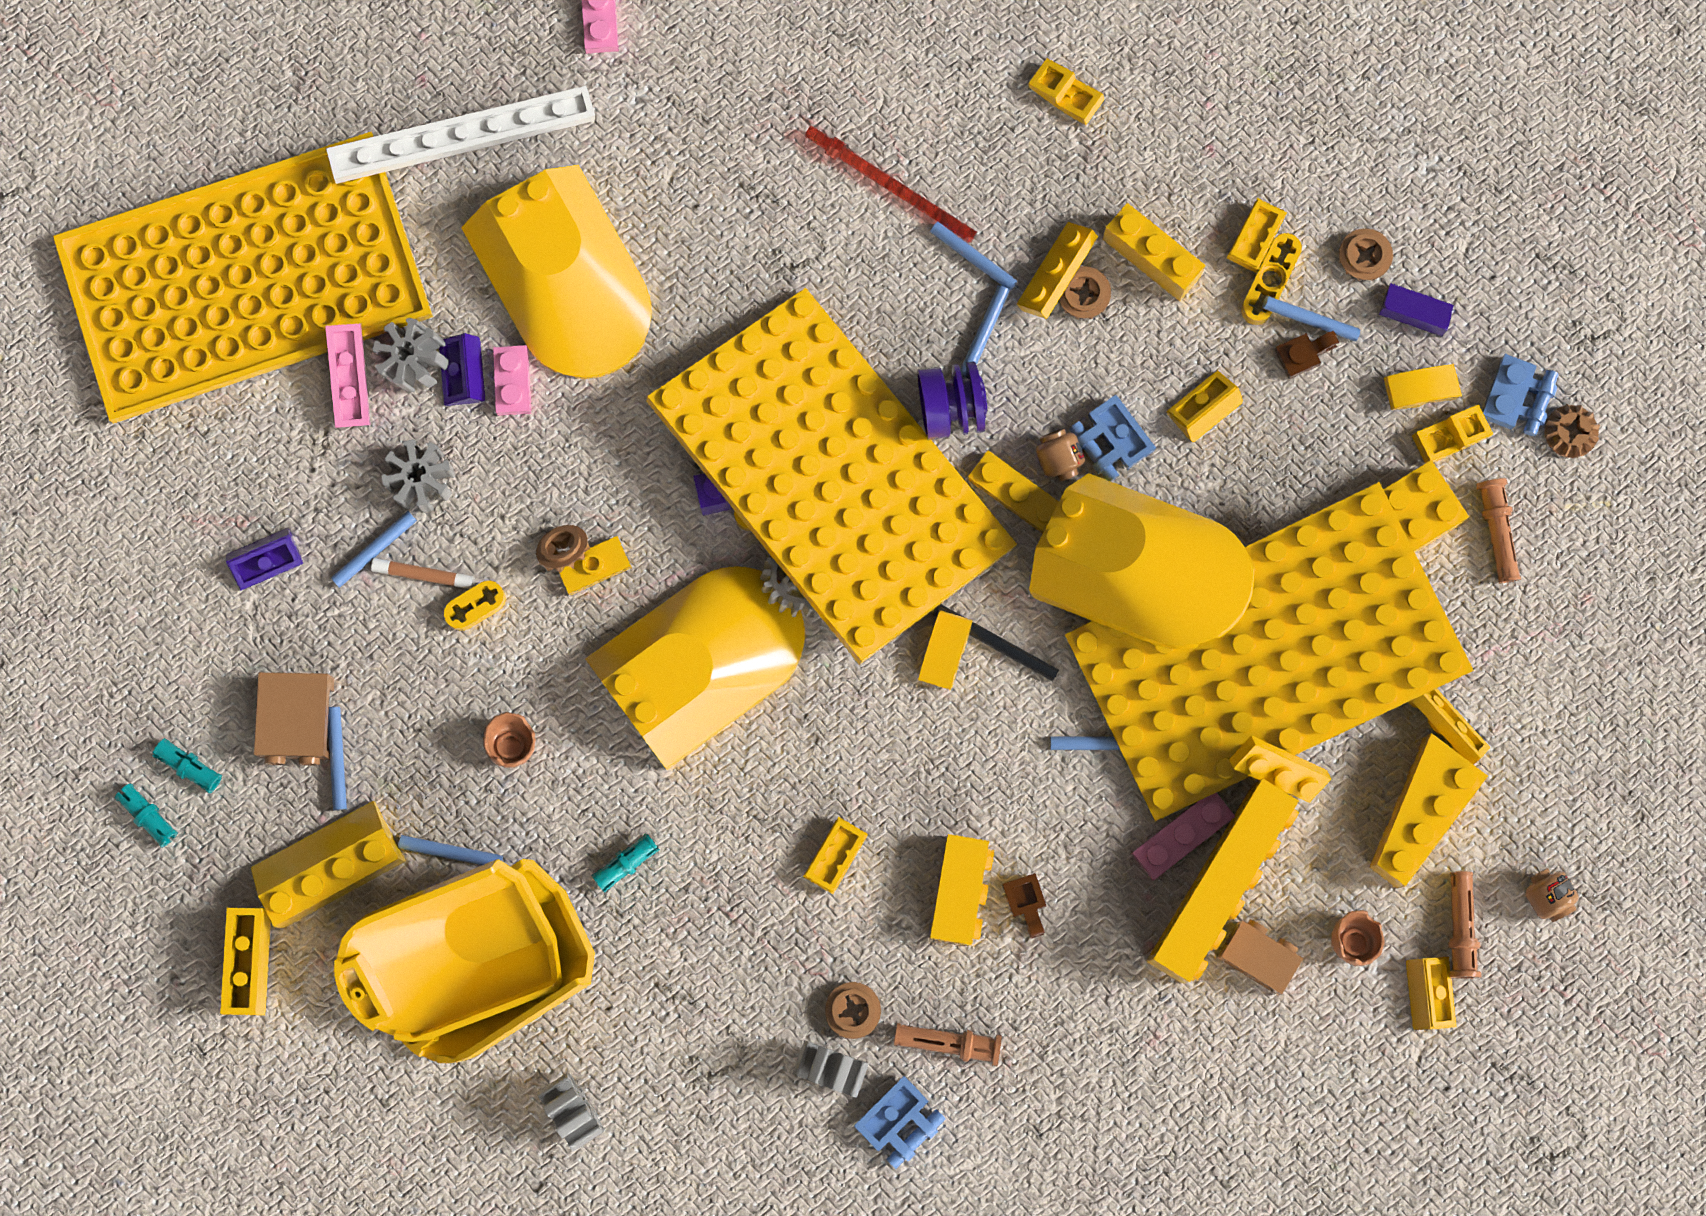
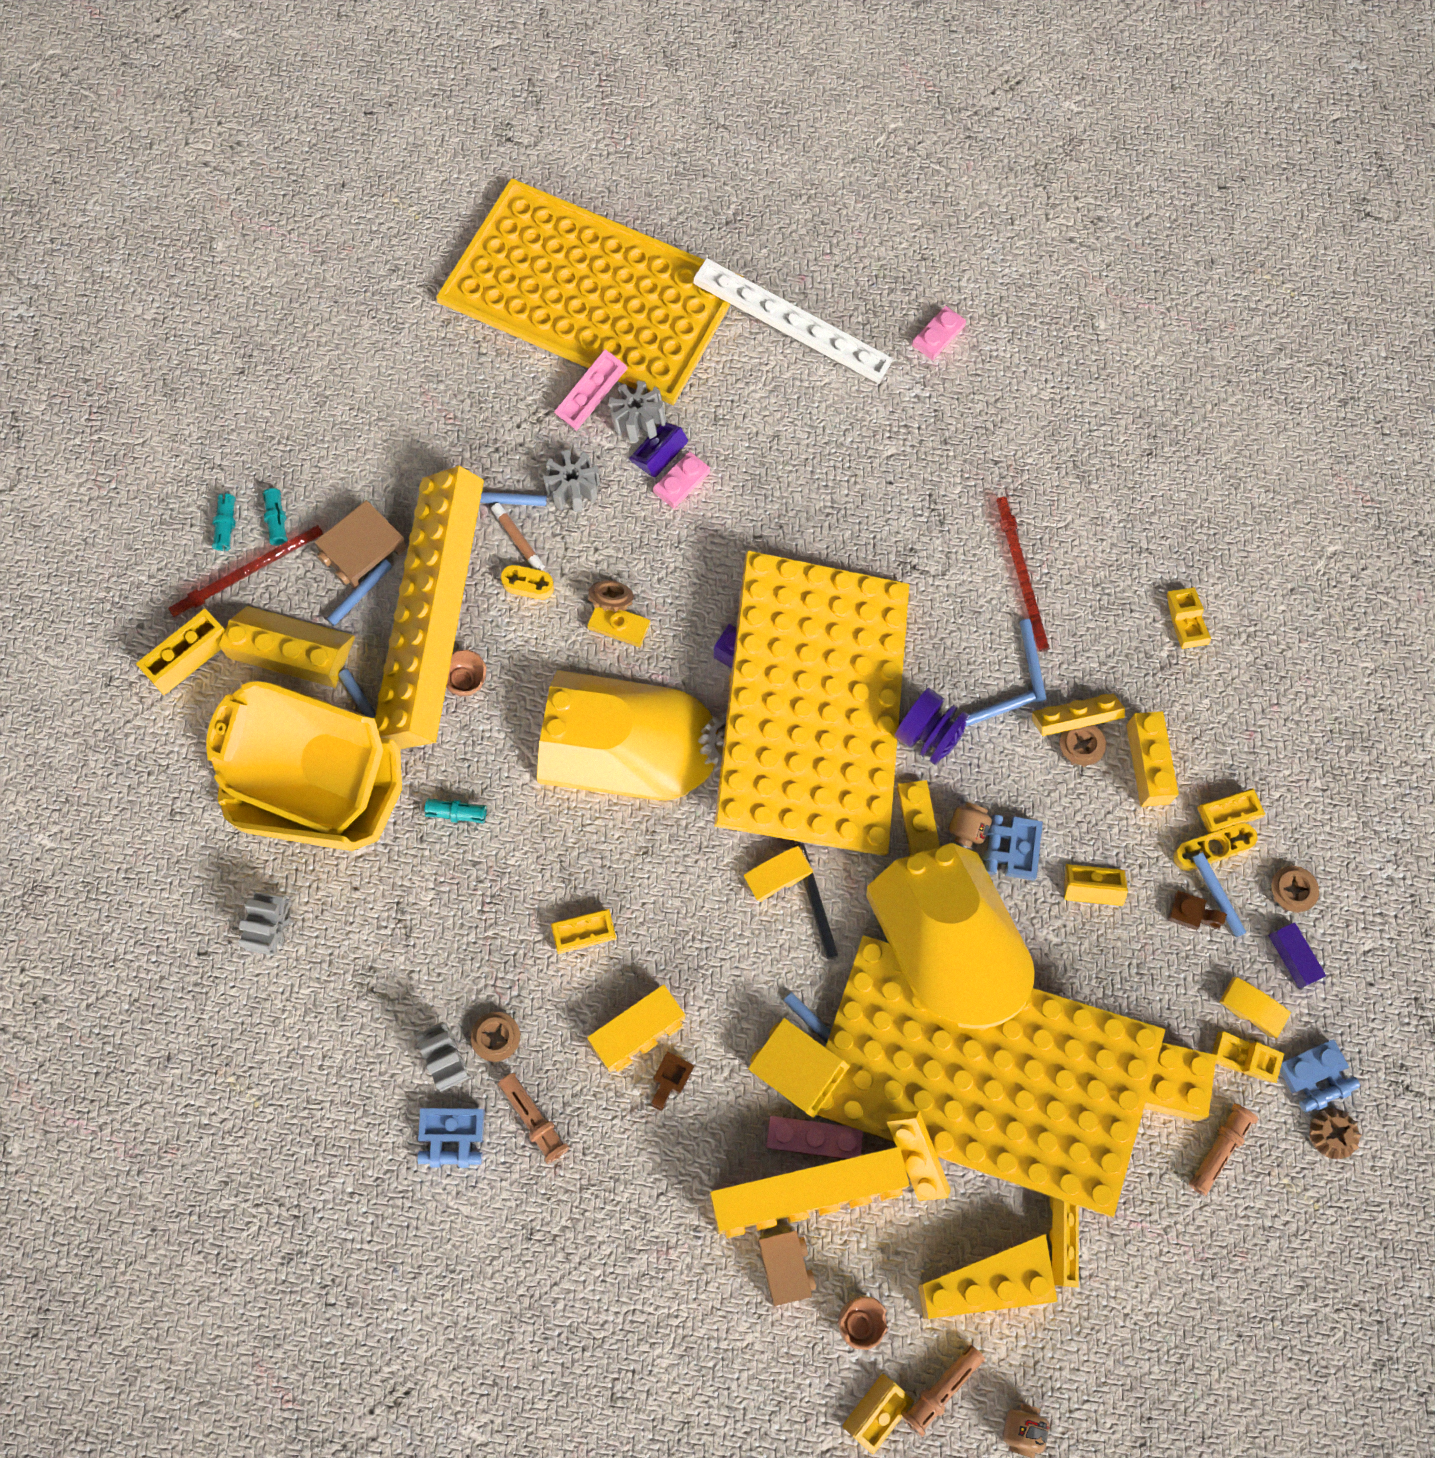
camera: 40 degrees right, 10 degrees down
dark purple slope [226,528,303,591] -> none
yellow windscreen [461,165,652,379] -> none
none -> clear red bar [168,525,323,617]
none -> yellow brick [374,465,484,749]
none -> yellow brick [748,1018,850,1118]

